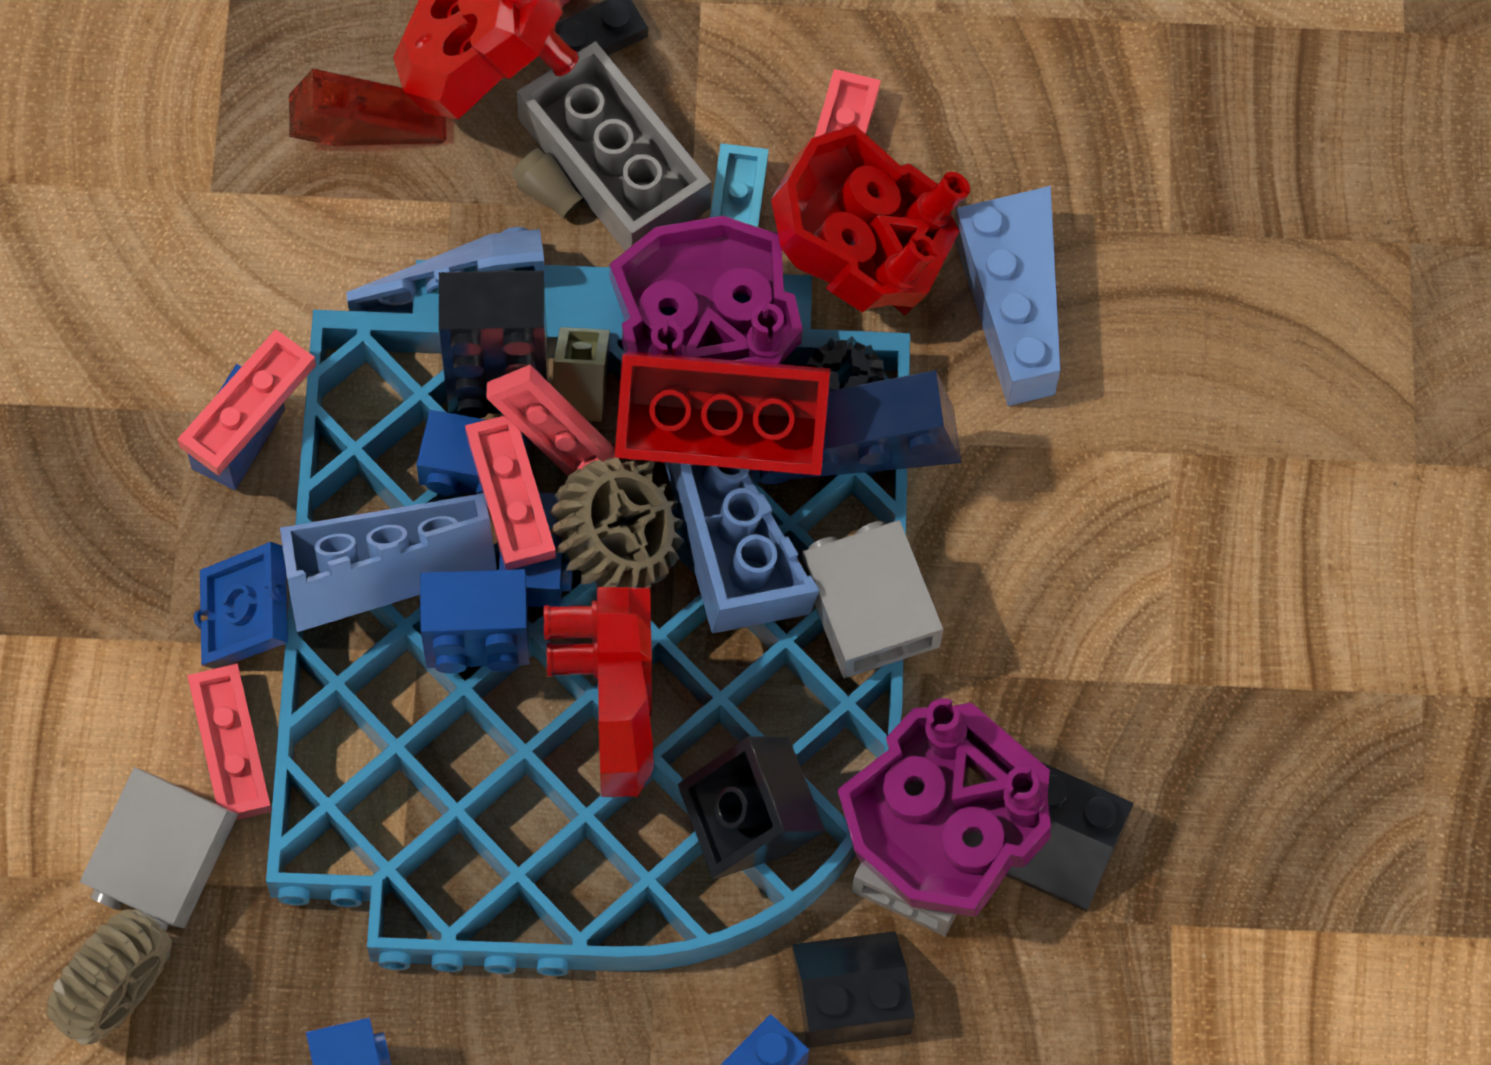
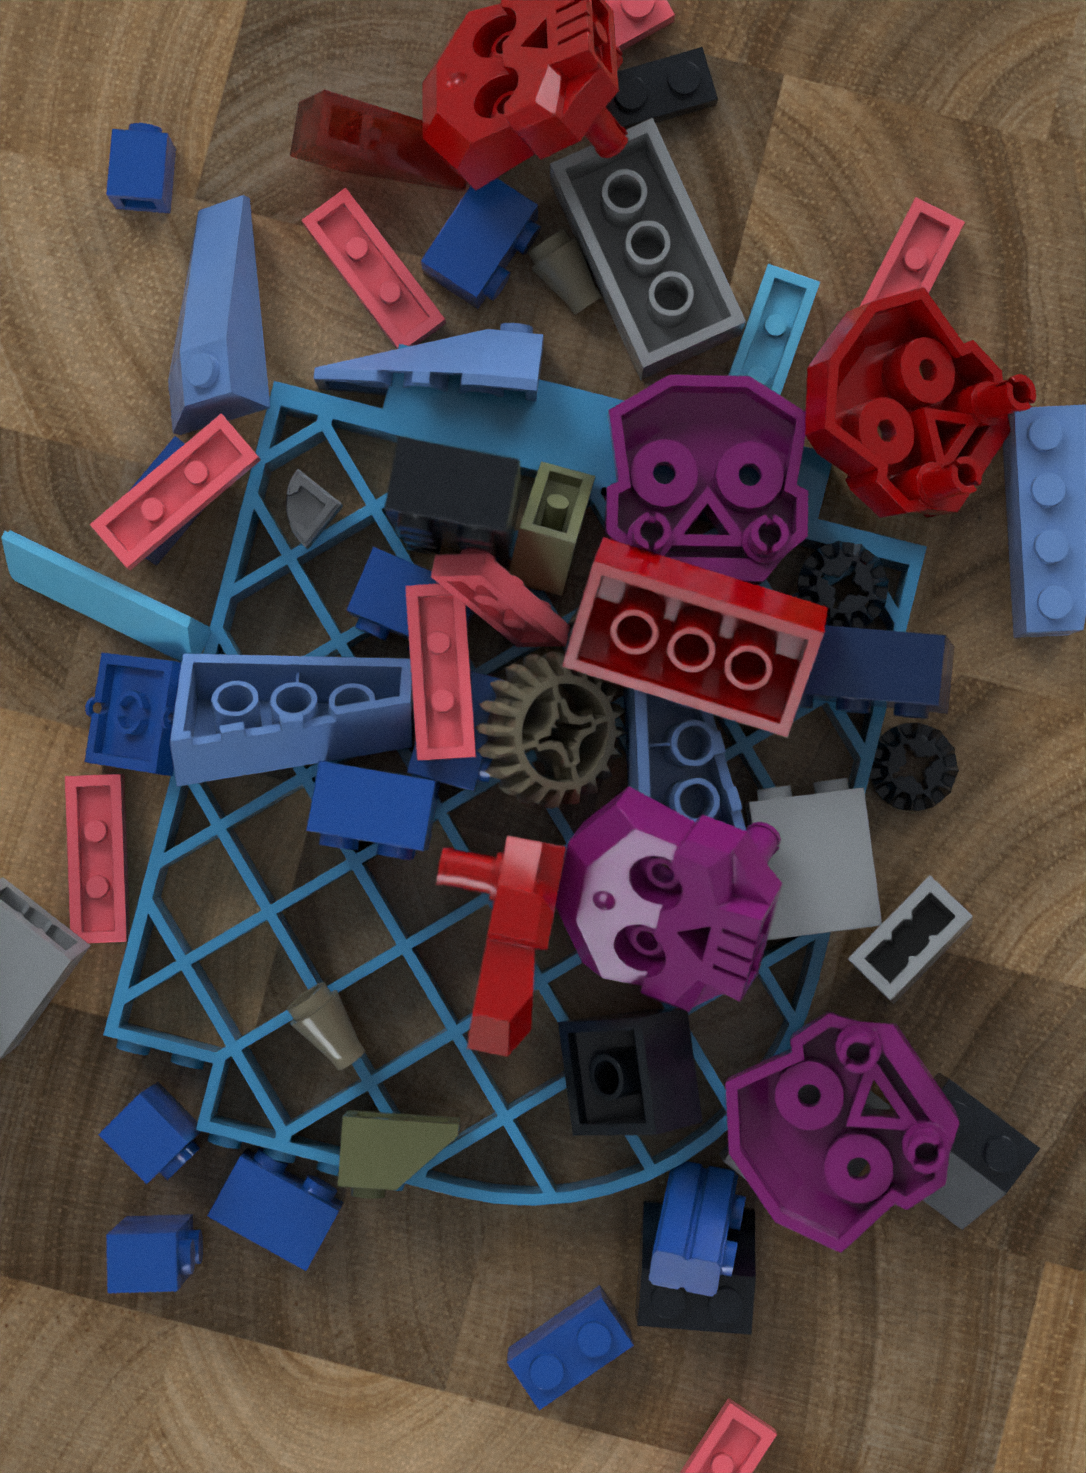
camera: 15 degrees right, 20 degrees up
none -> medium azure slope [1,530,212,662]
none -> blue brick [98,1082,202,1184]
none -> blue brick [106,123,176,214]
none -> medium blue wedge [168,195,270,435]
none -> blue brick [207,1148,344,1271]
none -> flat silver tile [286,469,343,549]
none -> dark tan cone [287,982,366,1071]
none -> coral plate [301,187,446,349]
none -> olive slope [338,1110,461,1199]
none -> blue brick [421,178,541,309]
none -> magenta brick [555,786,782,1012]
none -> blue brick [649,1161,746,1297]
none -> light grey brick [848,875,973,1004]
none -> black gear [870,722,959,811]

